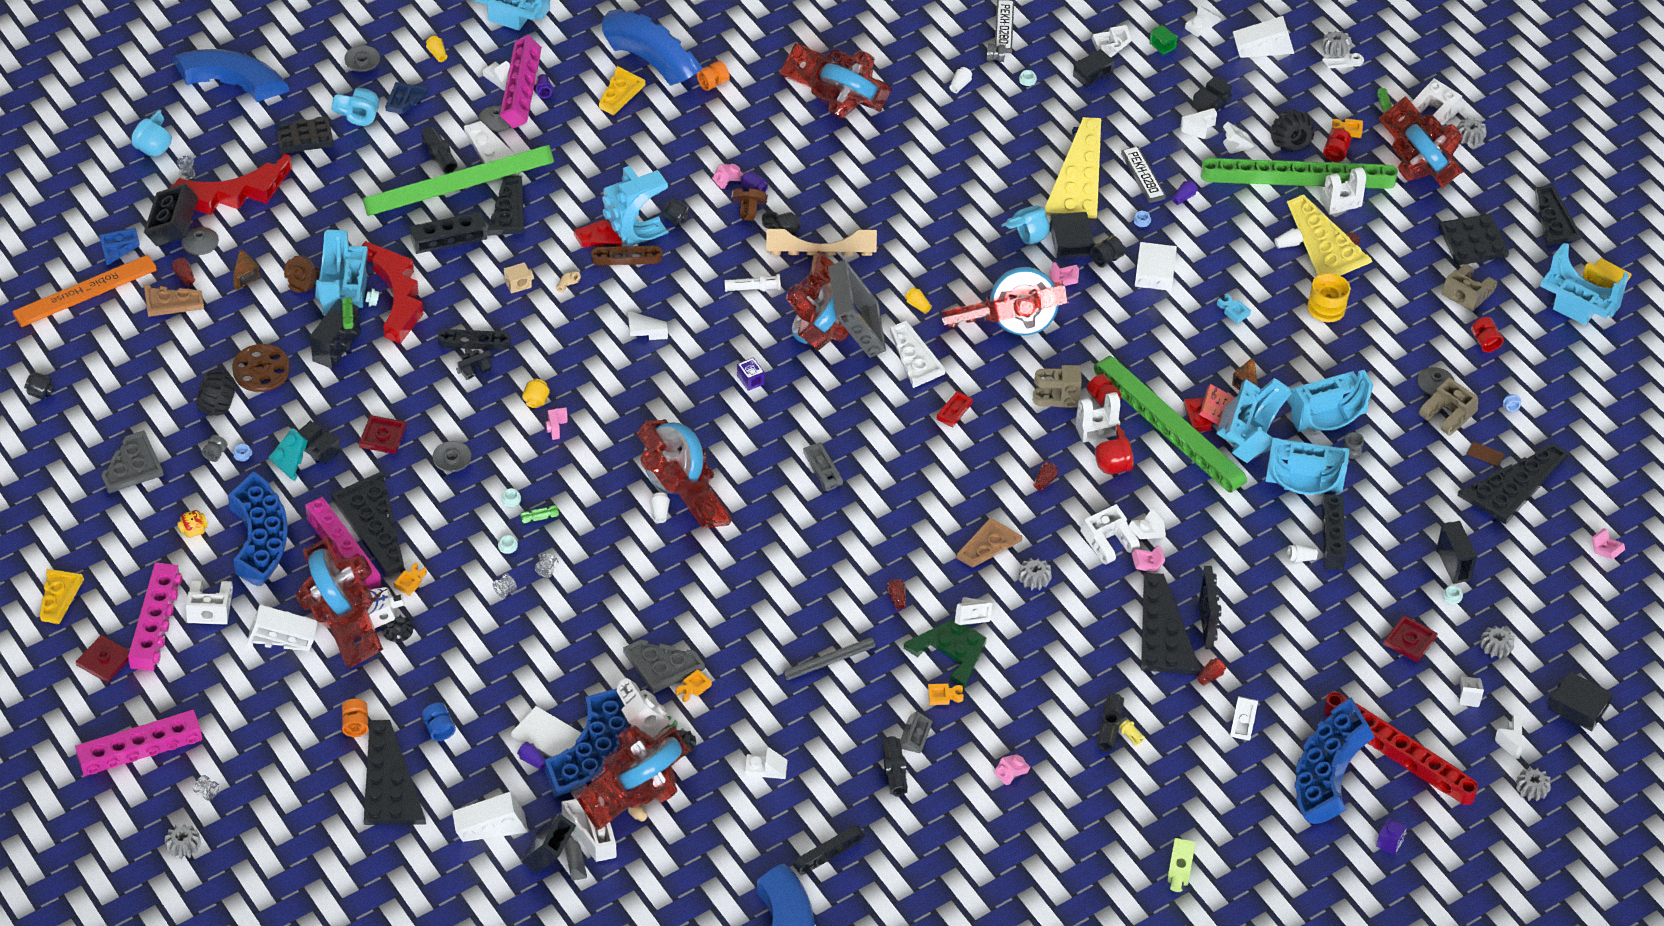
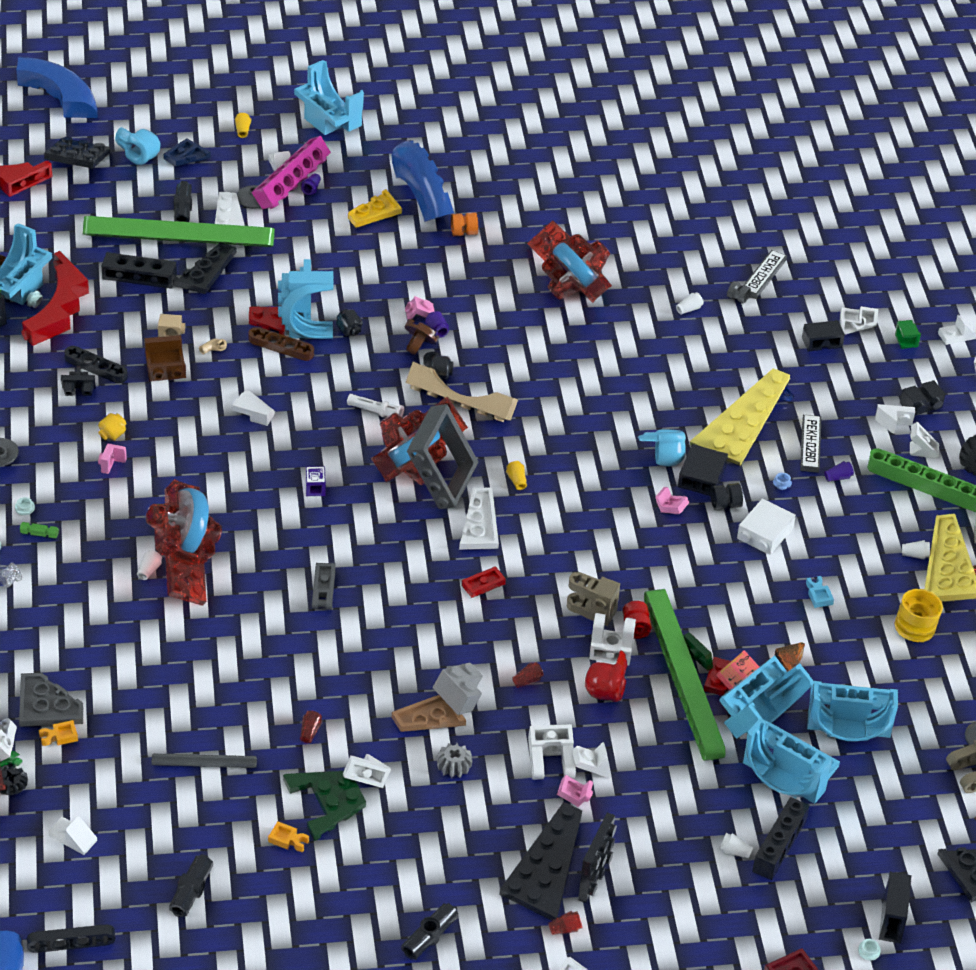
camera: 25 degrees right, 5 degrees down
dark grey dish [344,45,380,72] -> none
dark grey slope [900,711,933,754] -> none
piece [941,267,1068,336] -> none
bright pink bracket [994,754,1030,785] -> none
light aqua plate [1019,70,1037,86] -> none
light yellow pin [1120,720,1145,746] -> none
dark grey wheel [1343,432,1364,459] -> none
none -> reddish brown panel [144,335,186,382]
none -> light grey brick [433,663,483,715]
none -> dark green plate [683,632,713,671]

